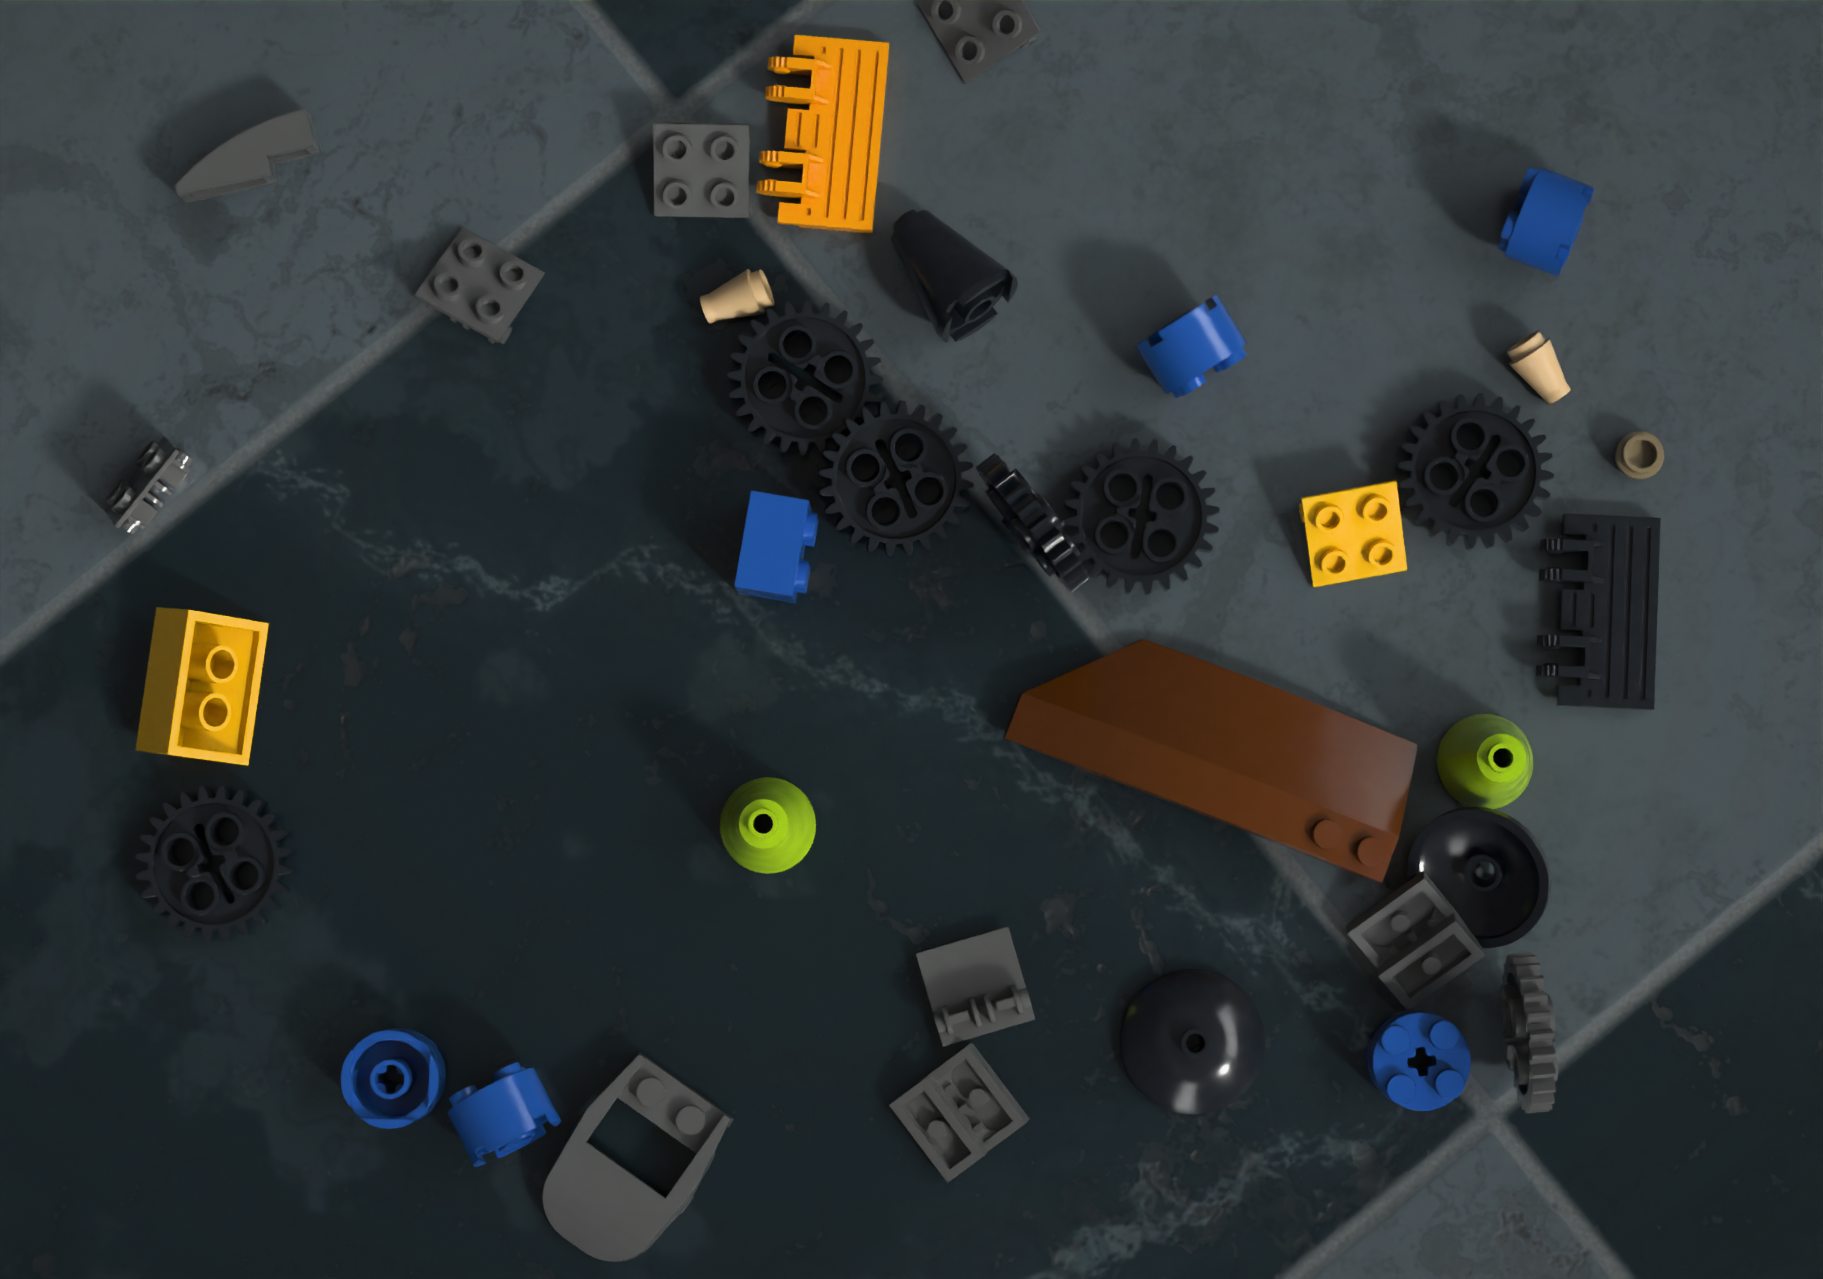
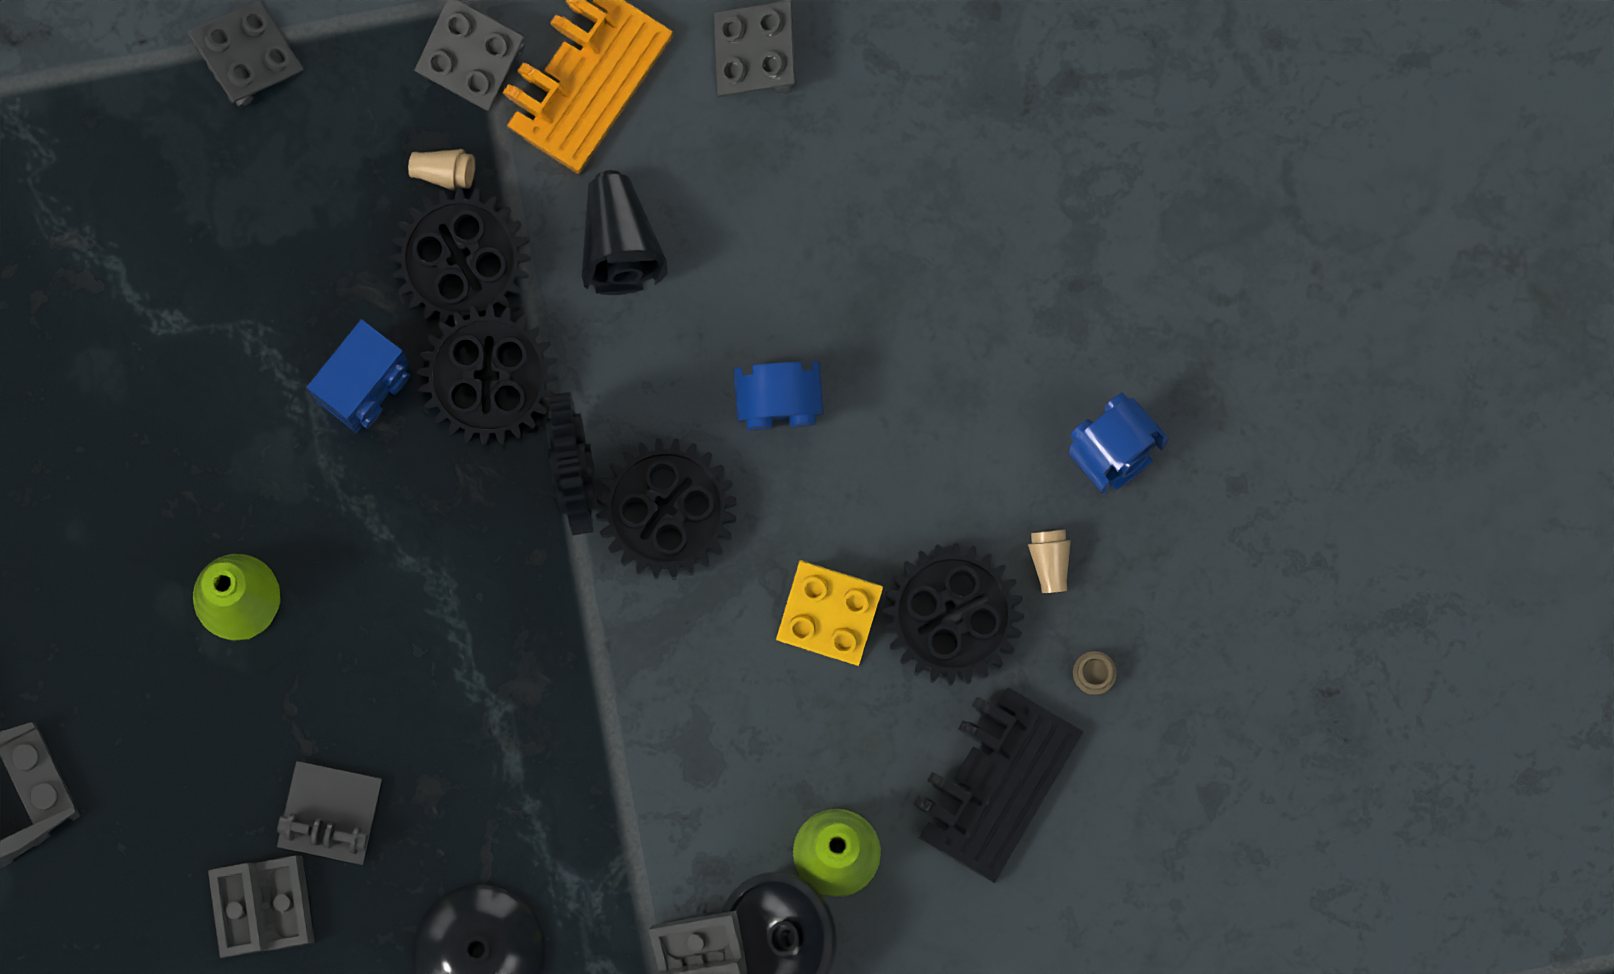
camera: 25 degrees right, 5 degrees down
reddish brown slope [1003,639,1418,882] -> none

